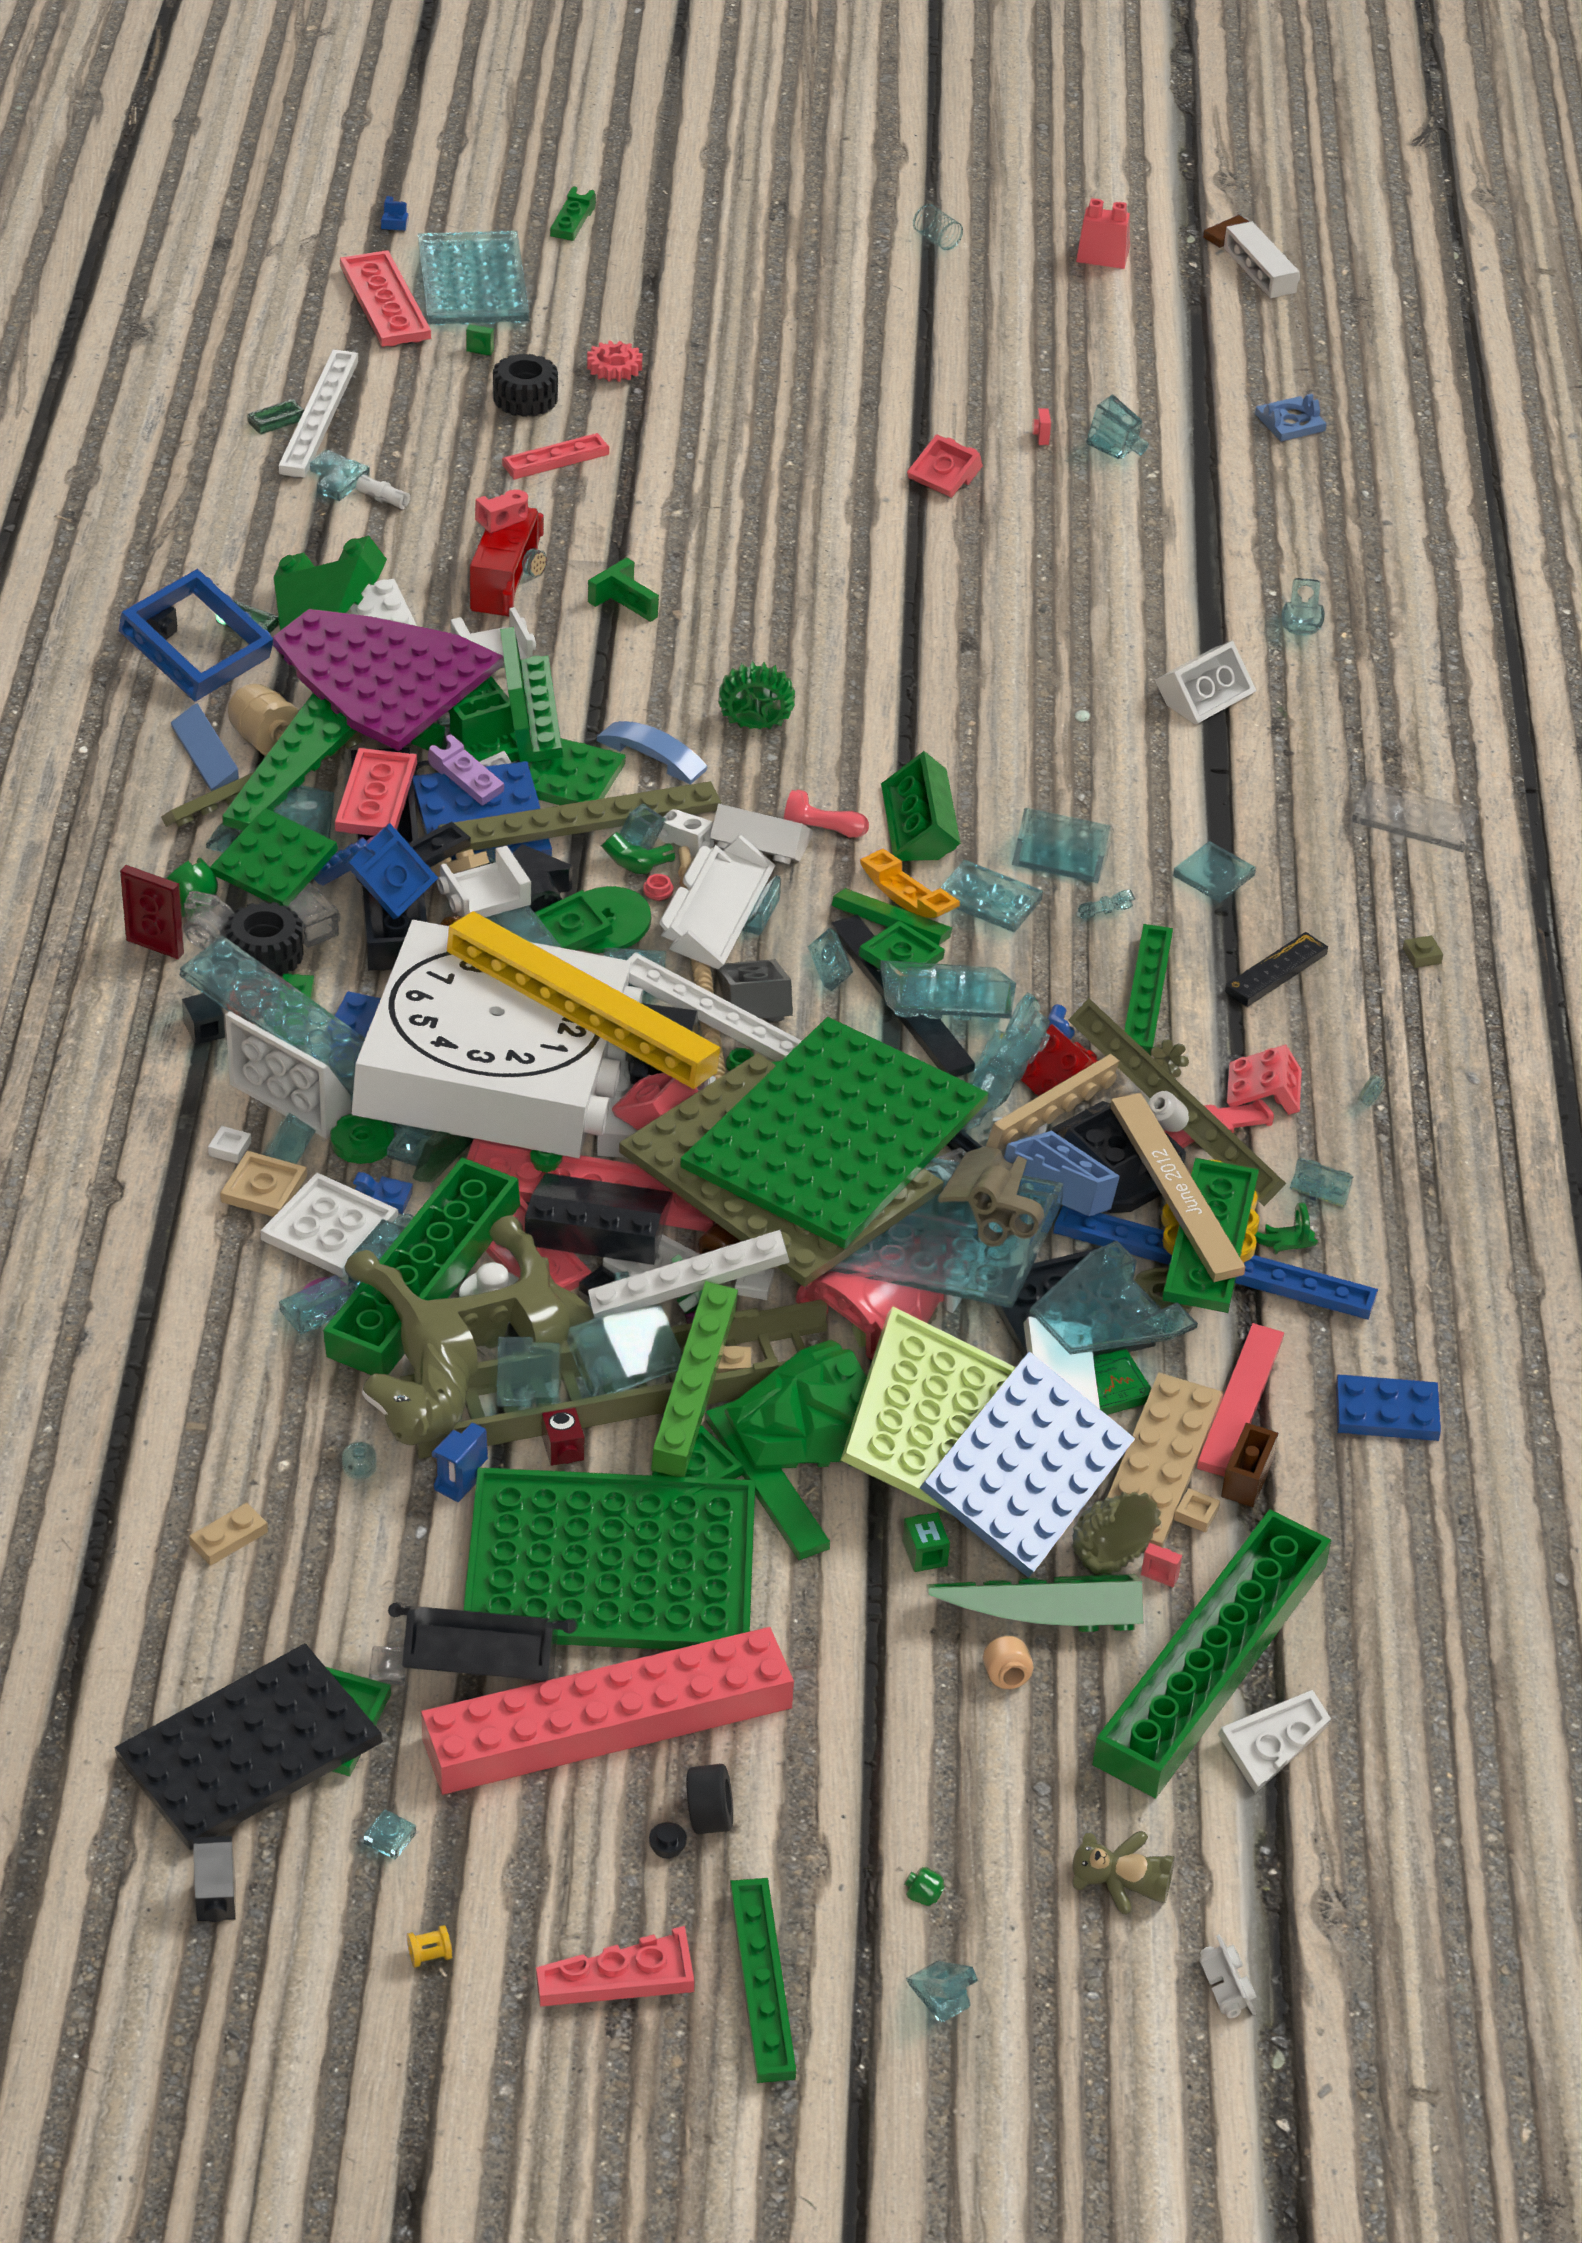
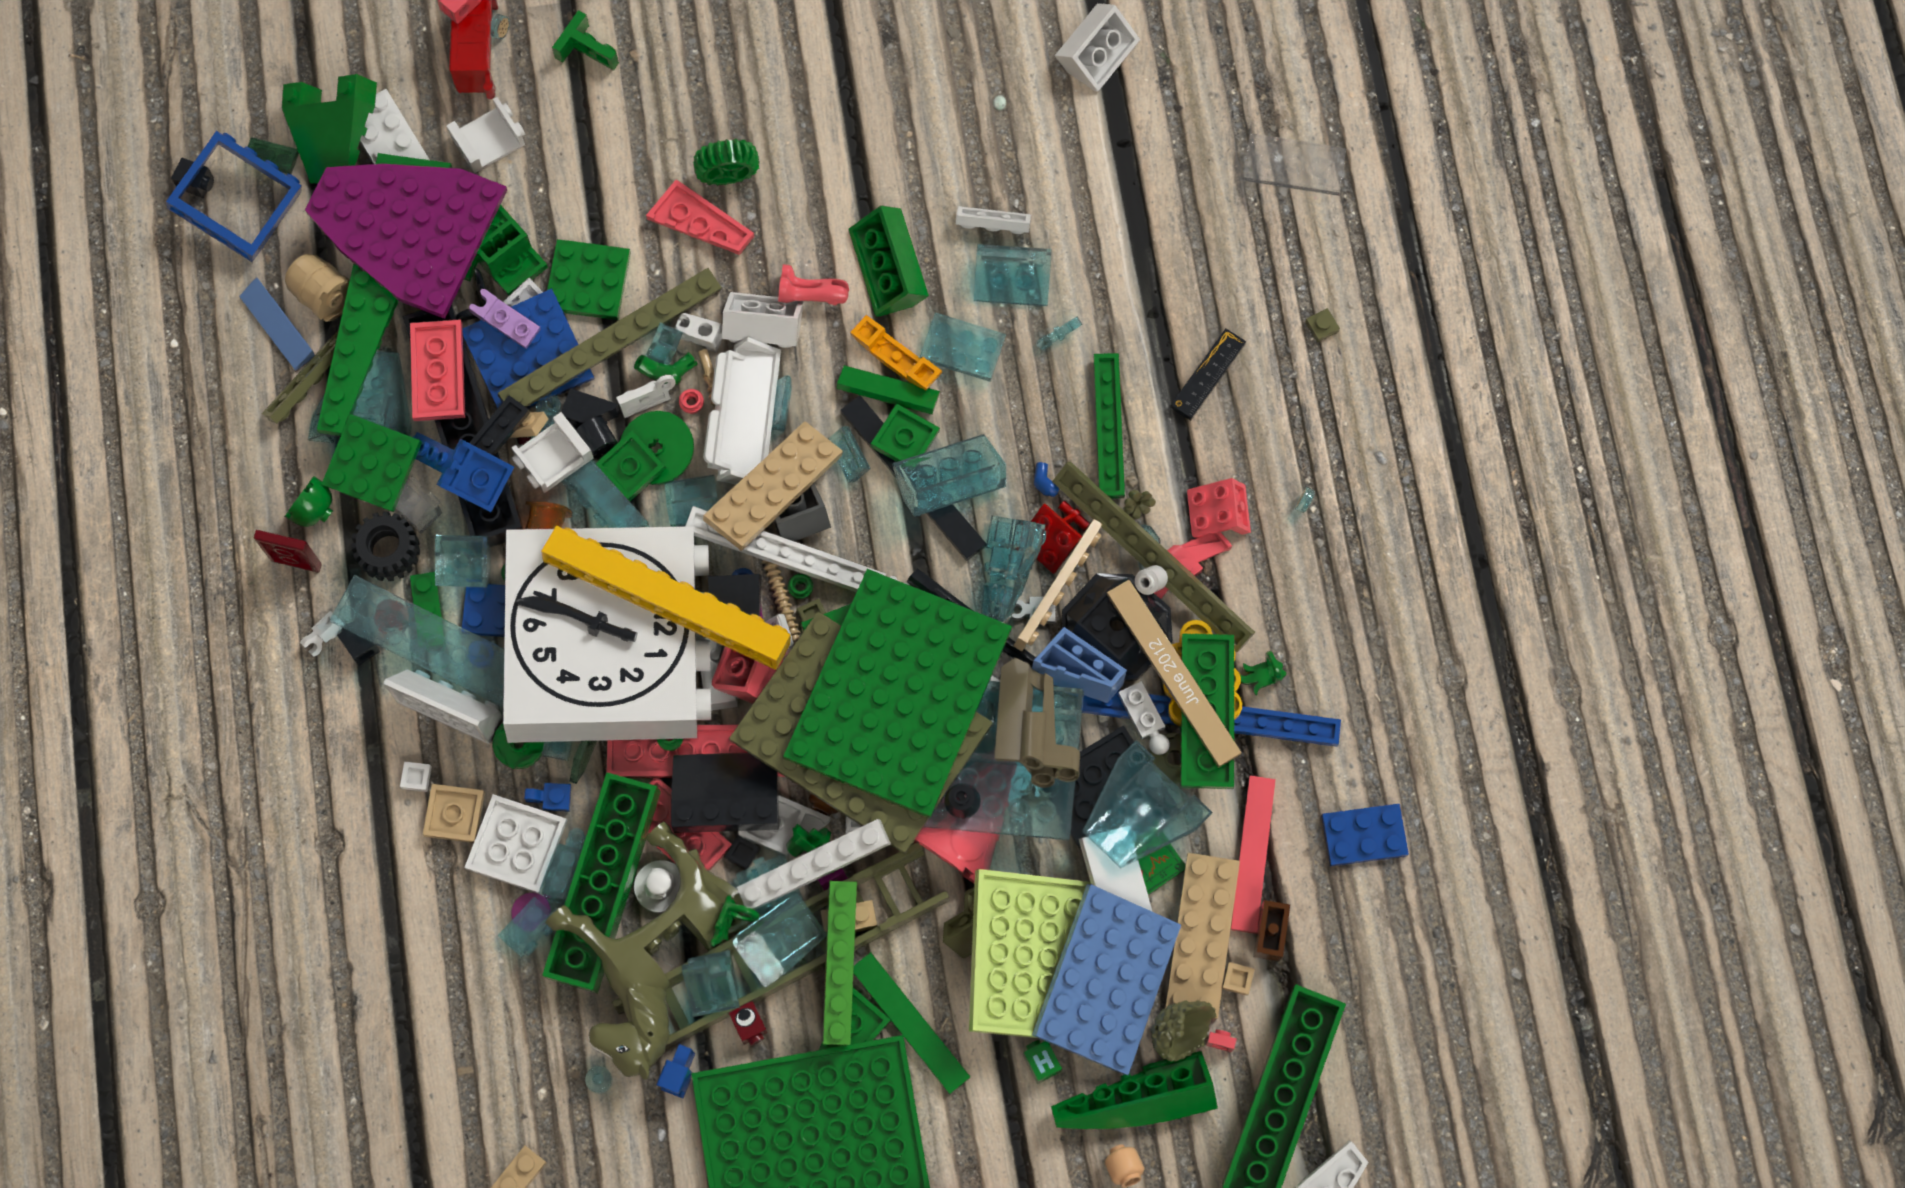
camera: 10 degrees left, 30 degrees up
clear piece [183,891,234,951] -> none
clear light blue slope [261,1112,316,1164] -> none
green plate [500,627,564,763] -> none
medium blue slope [597,721,707,784] -> none
green wedge [724,1339,867,1469] -> none
clear light blue tile [1173,841,1256,903] -> none
clear light blue hips [1290,1157,1354,1208] -> none
none -> white plate [300,611,345,657]
none -> clear light blue slope [435,535,491,587]
none -> black sword [516,596,638,642]
none -> white hinge [616,375,676,418]
none -> coral wing [646,179,754,255]
none -> tan plate [703,421,843,551]
none -> green piece [711,895,760,947]
none -> black cone [944,783,981,819]
none -> white plate [956,206,1031,234]
none -> white plate [1118,681,1170,755]

